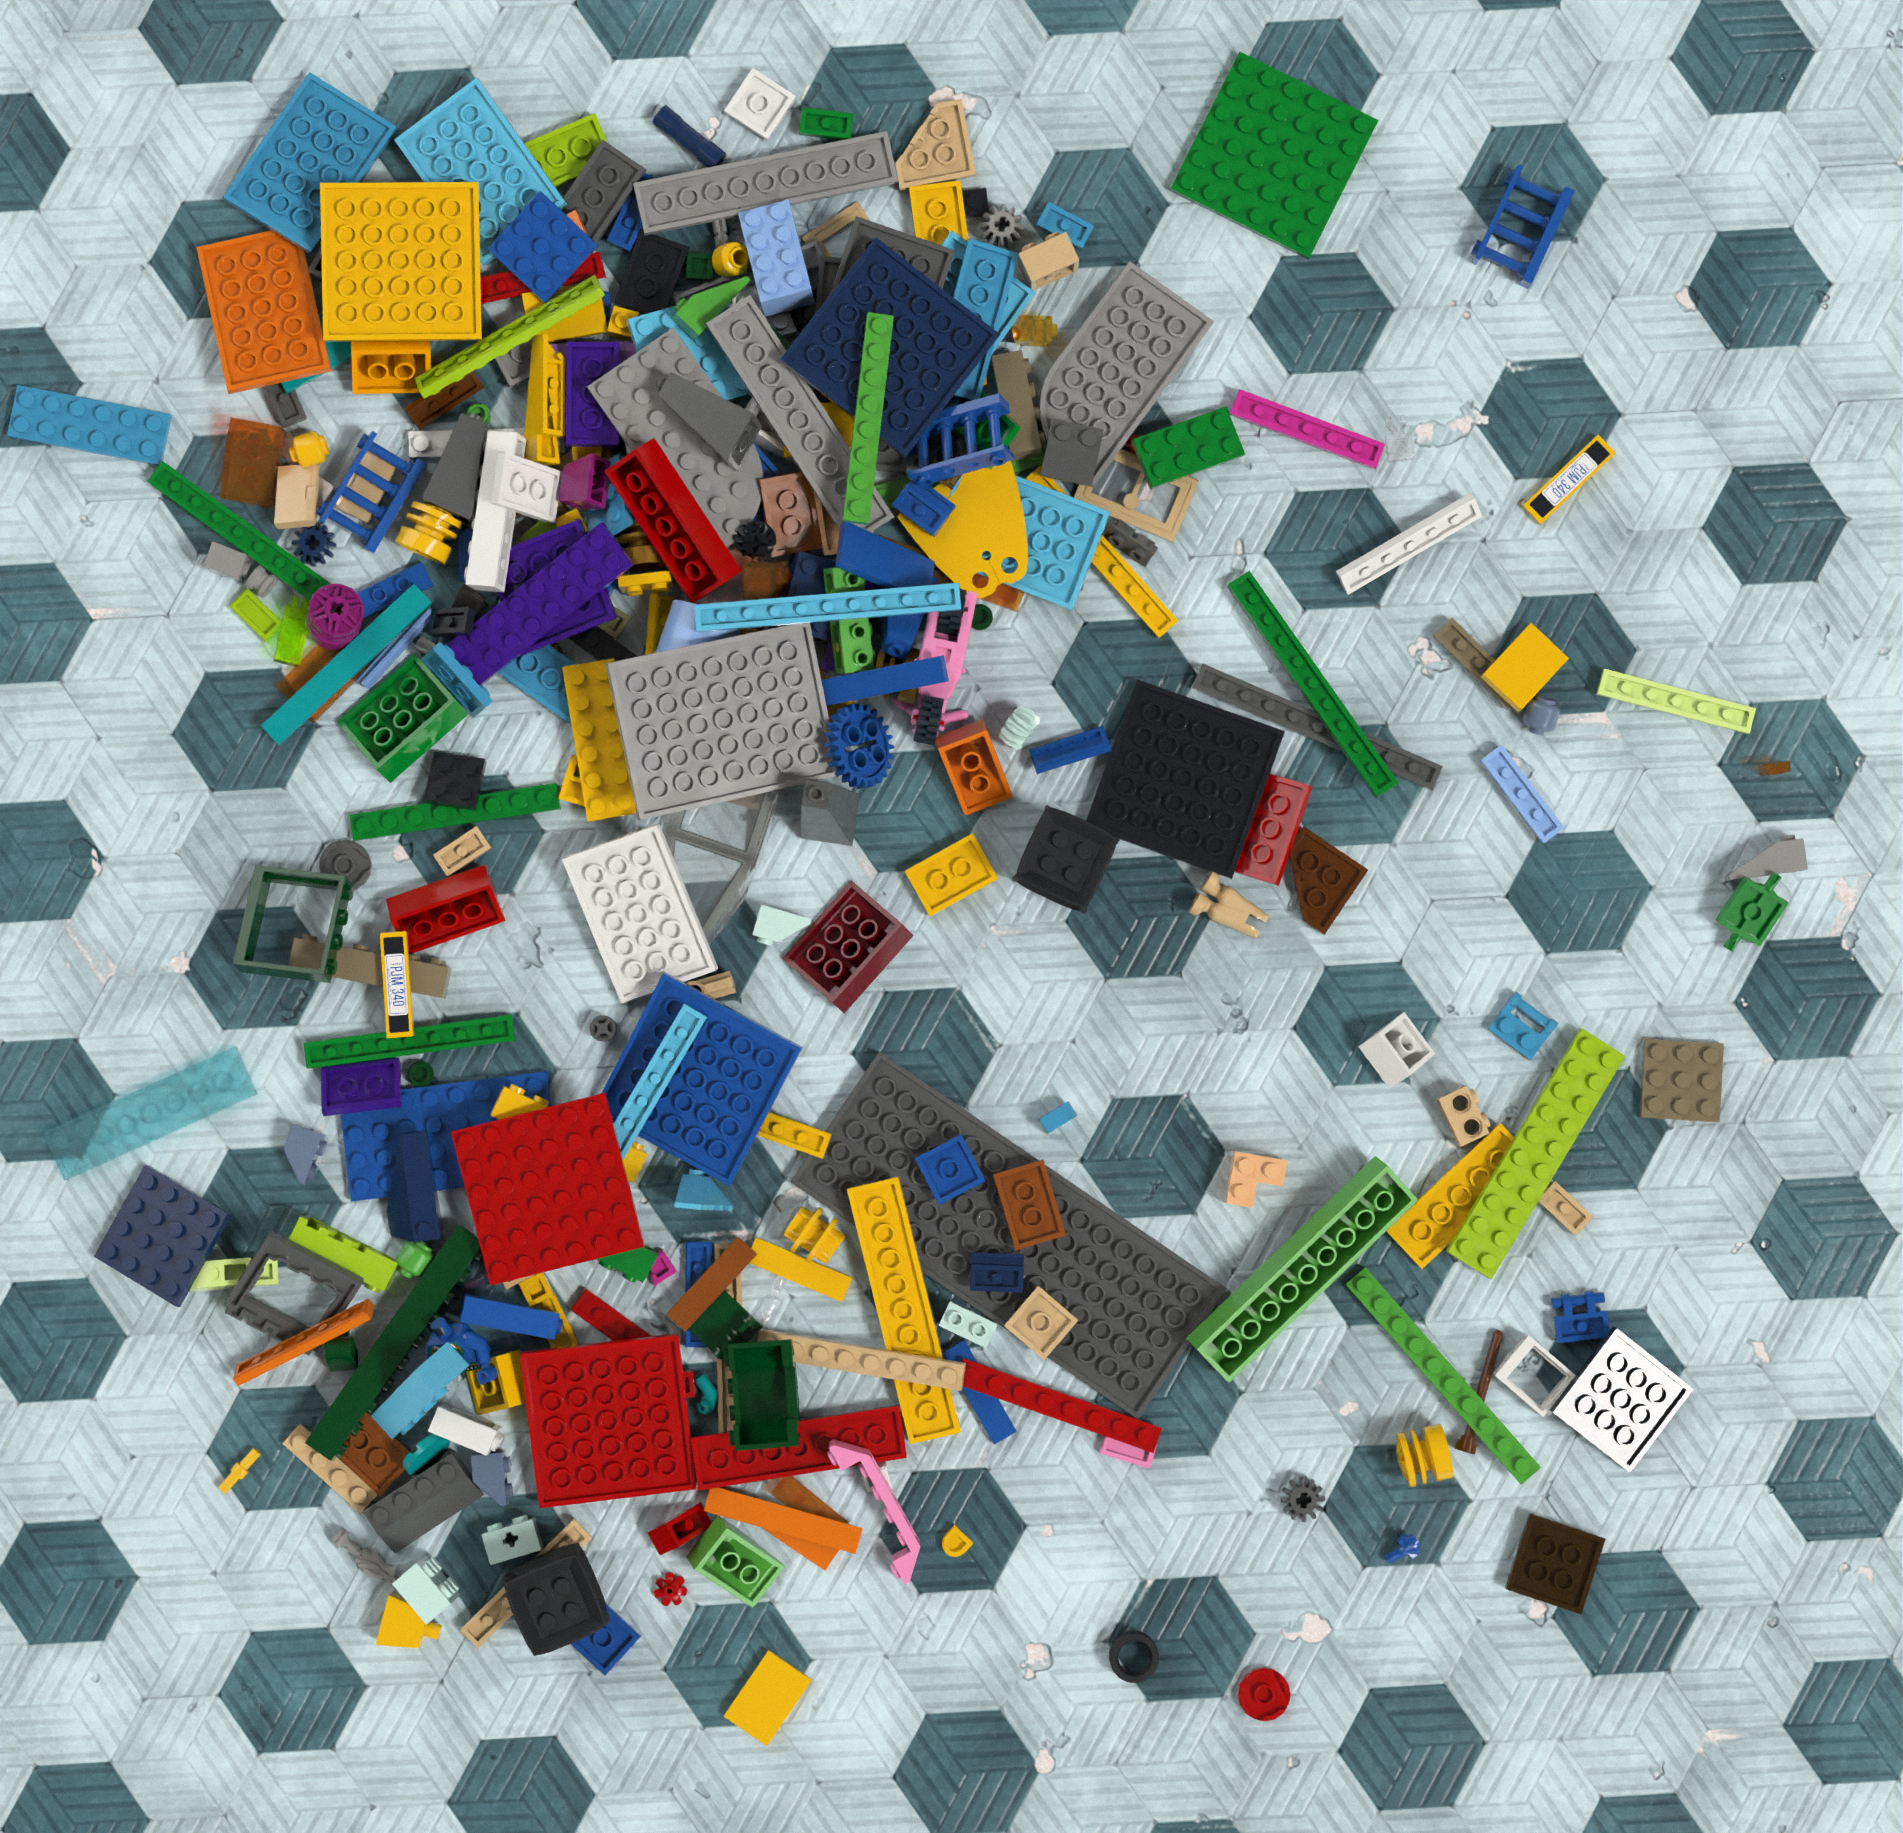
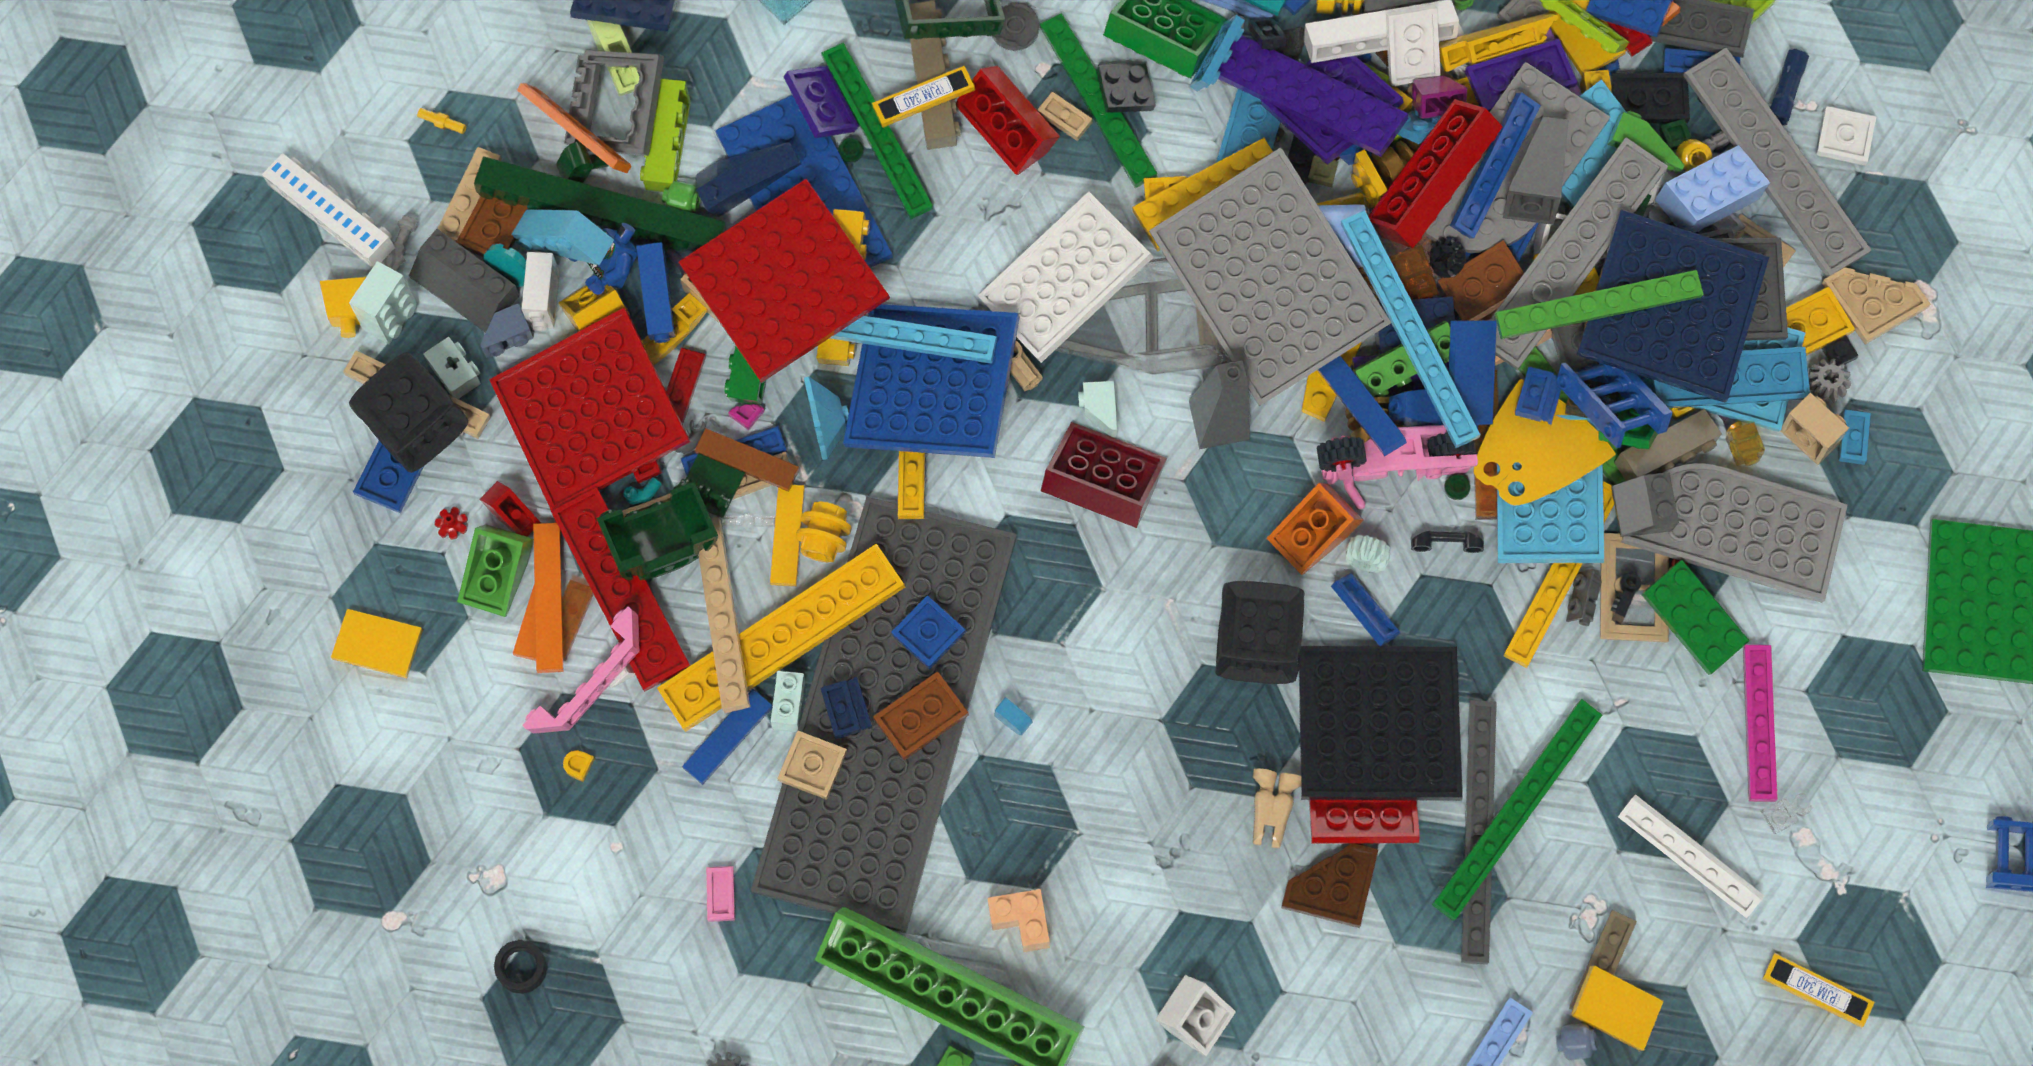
camera: 75 degrees right, 15 degrees down
sand blue slope [284,1124,327,1185] -> none
dark grey wheel [589,1015,617,1042] -> none
green plate [799,107,854,140] -> none
blue gear [824,703,894,789] -> none
yellow plate [904,833,998,917] -> none
red plate [962,1358,1162,1453] -> none
none -> white brick [262,153,395,268]
none -> black bar [1411,531,1484,553]
none -> blue plate [1450,92,1541,239]
none -> black plate [1610,573,1641,624]

